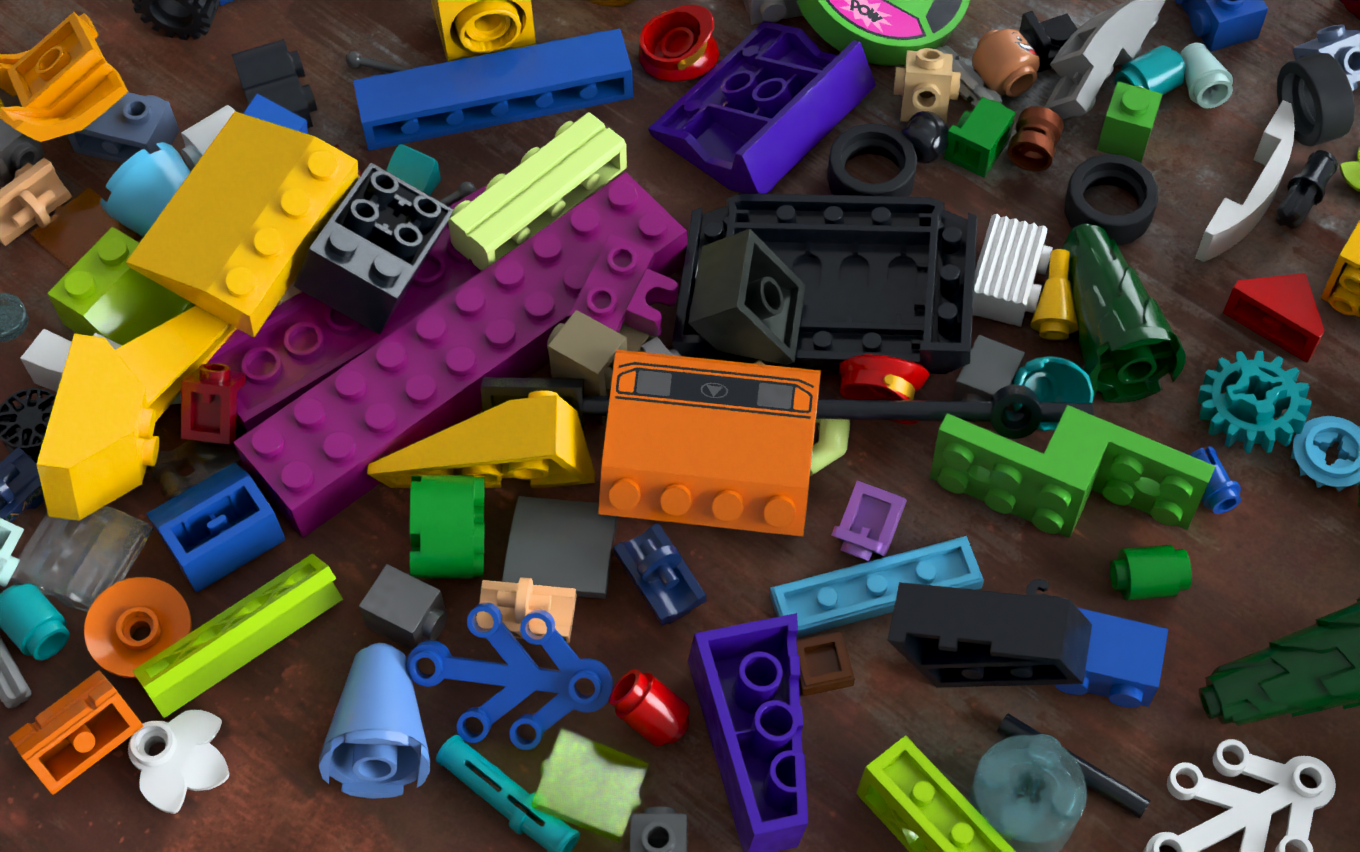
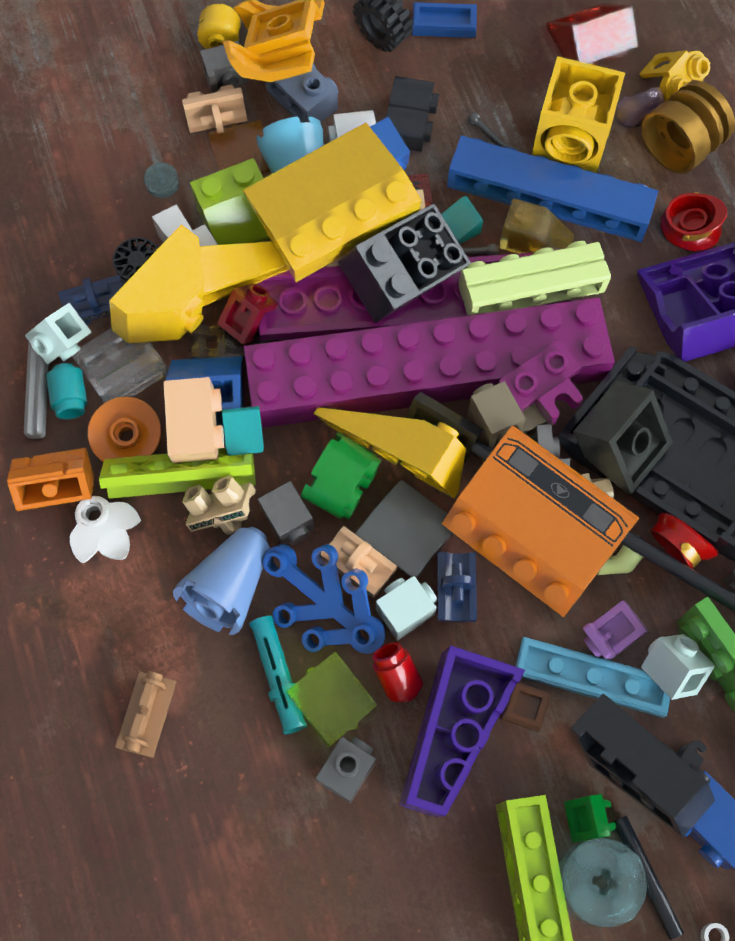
camera: 30 degrees right, 10 degrees up
none -> light nougat brick [164,377,224,463]
none -> tan hips [182,475,256,535]
none -> teal slope [222,406,264,456]
none -> light aqua brick [376,576,437,641]
none -> clear yellow slope [499,198,574,255]
none -> green tile [564,794,616,843]
none -> light aqua brick [641,634,715,700]

